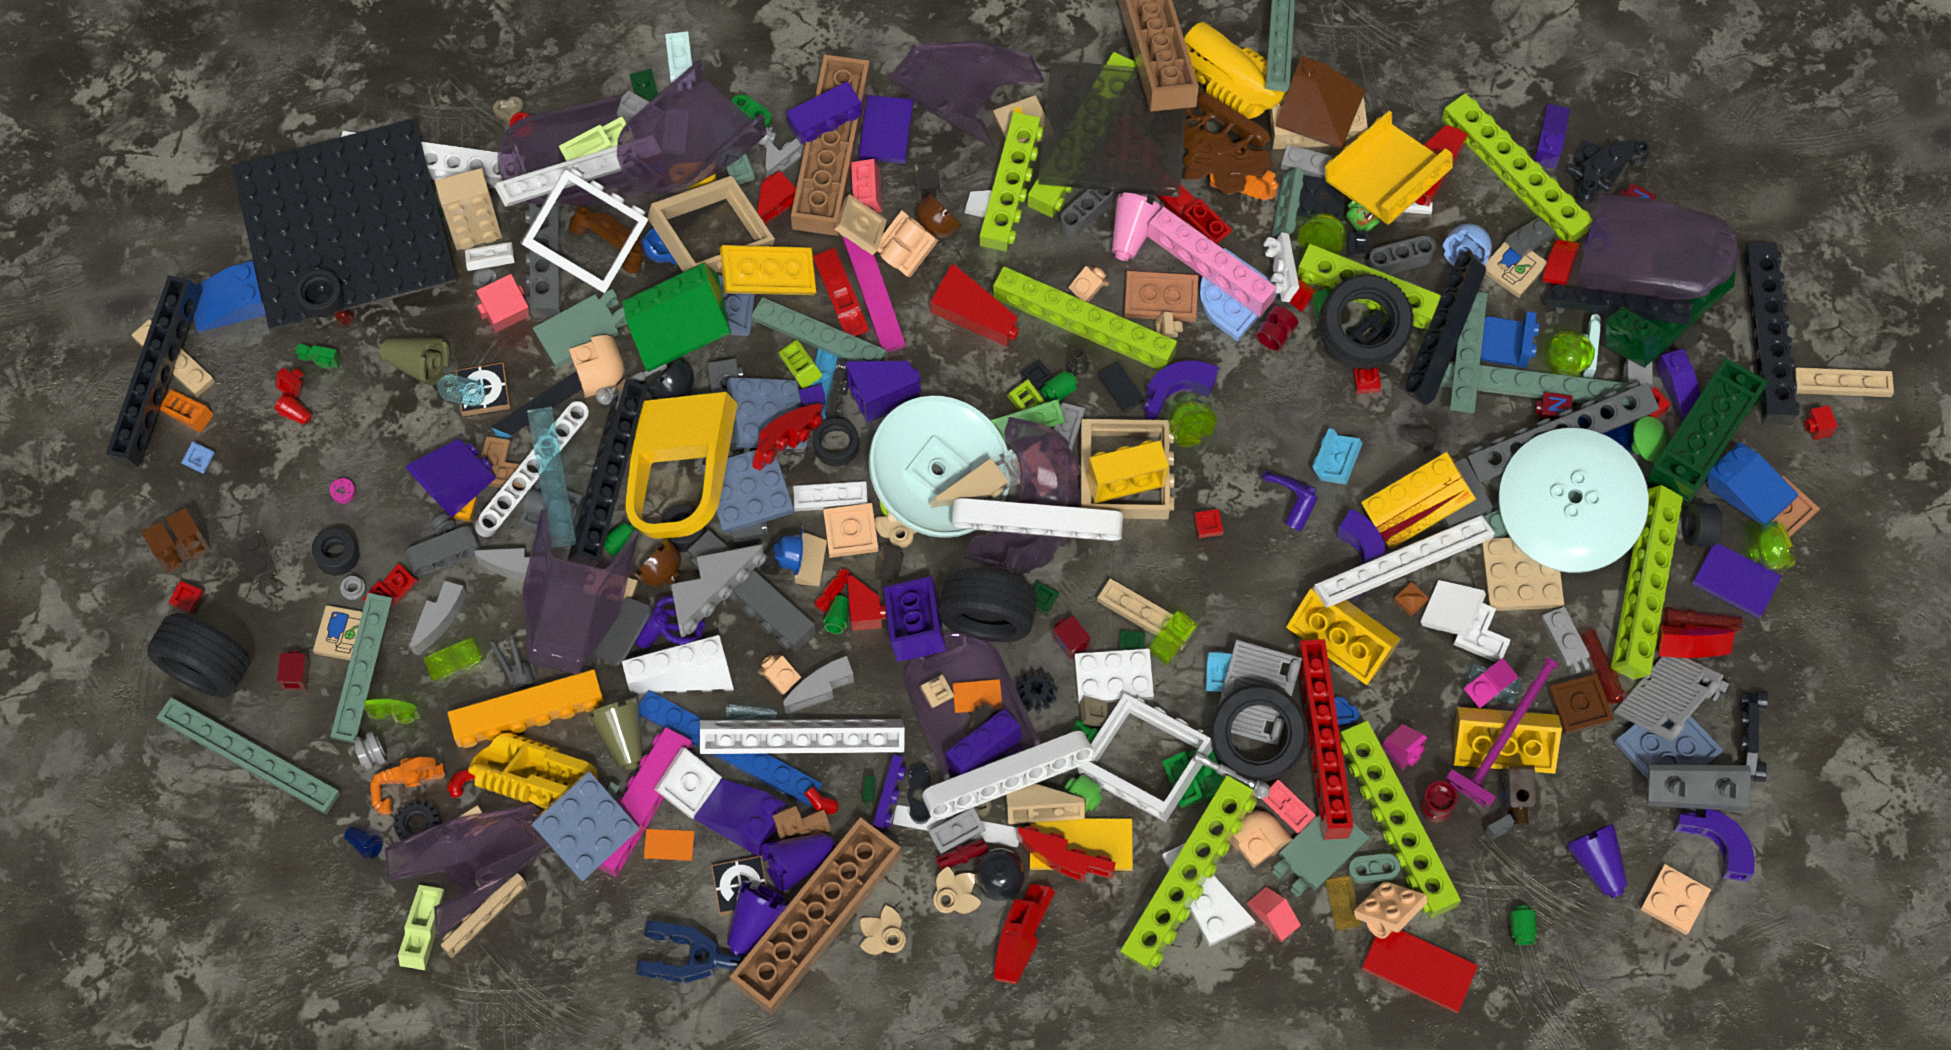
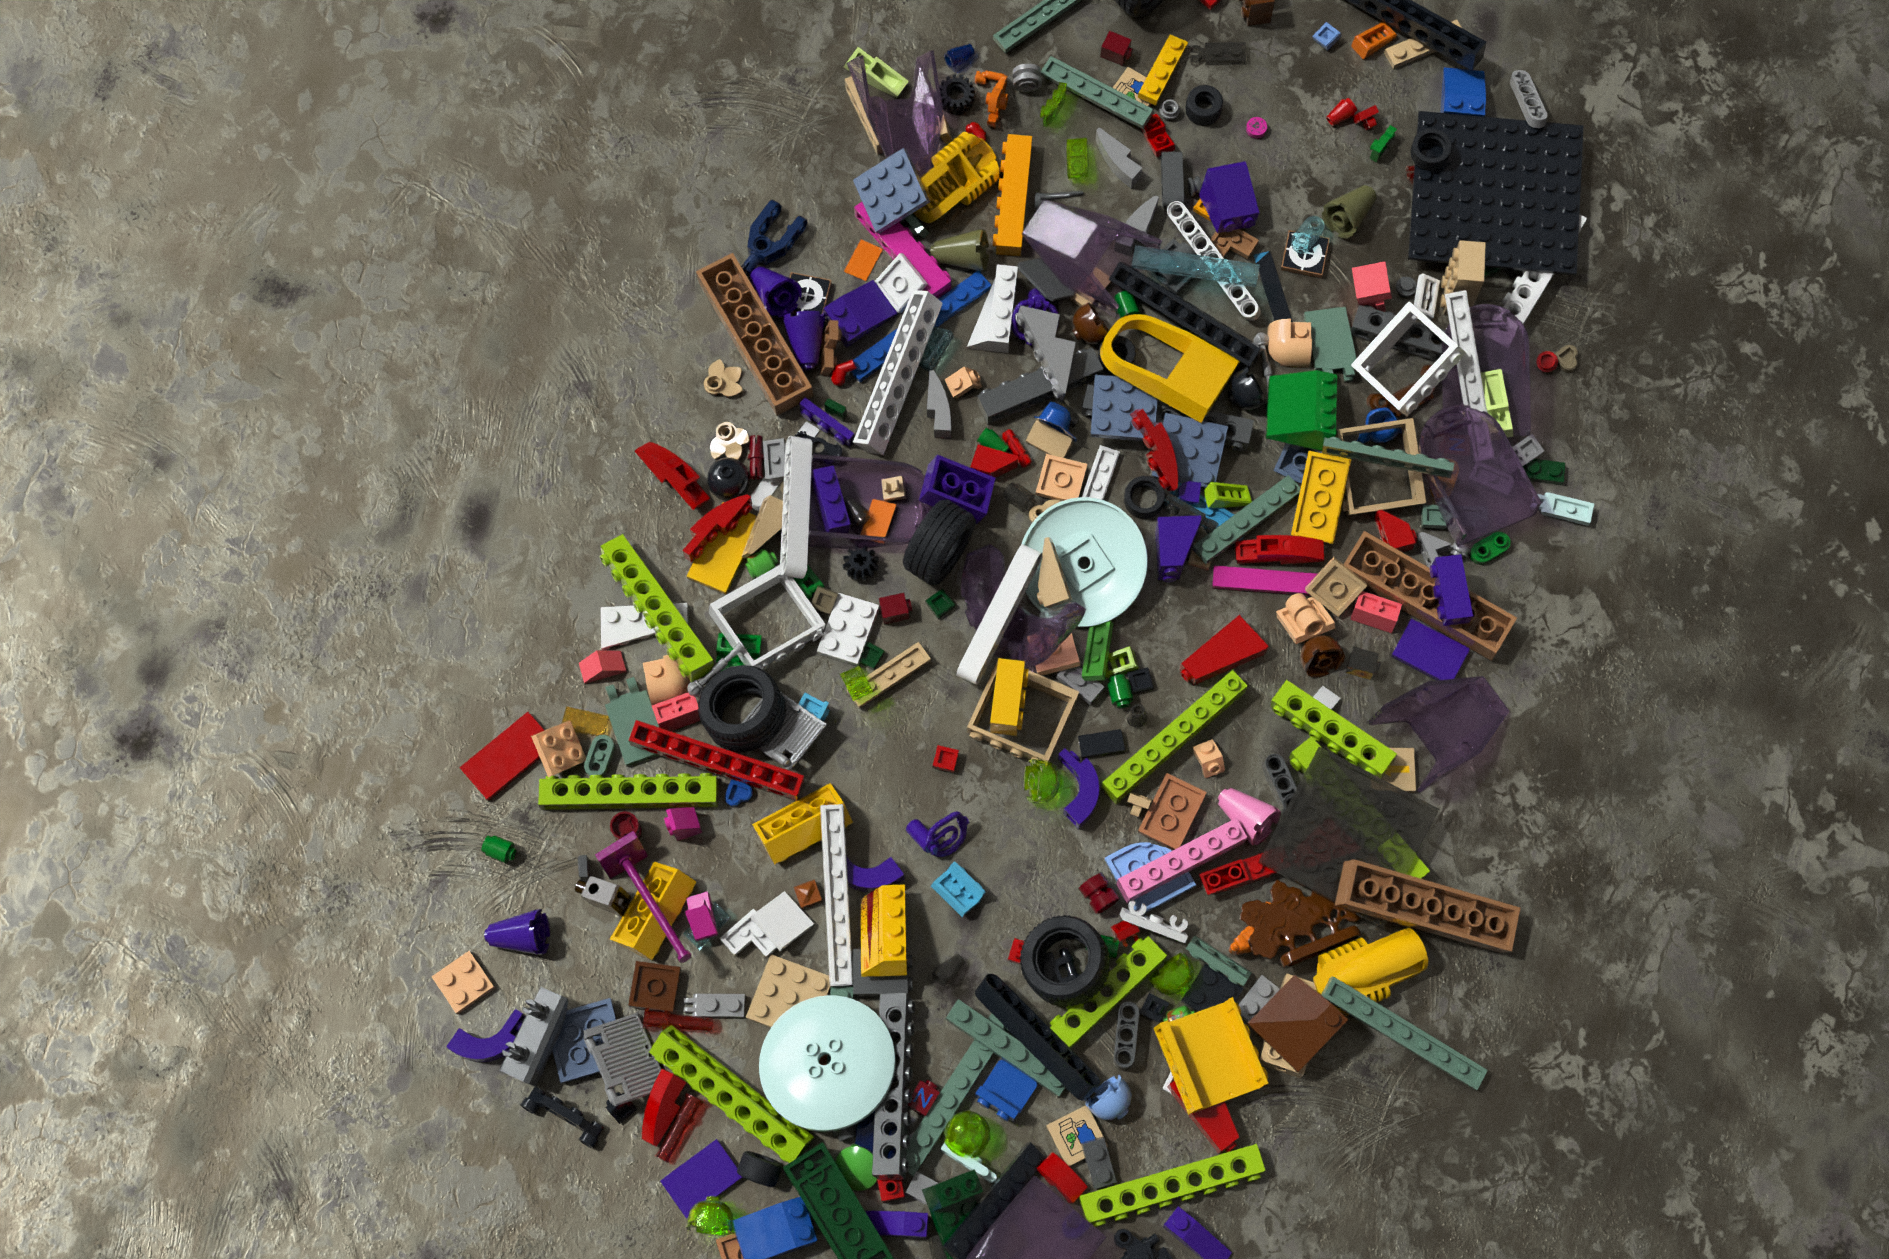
camera: 115 degrees right, 5 degrees up
none -> yellow plate [1137,34,1188,105]
none -> sand green plate [1322,437,1454,479]
none -> light grey beam [1510,70,1547,128]

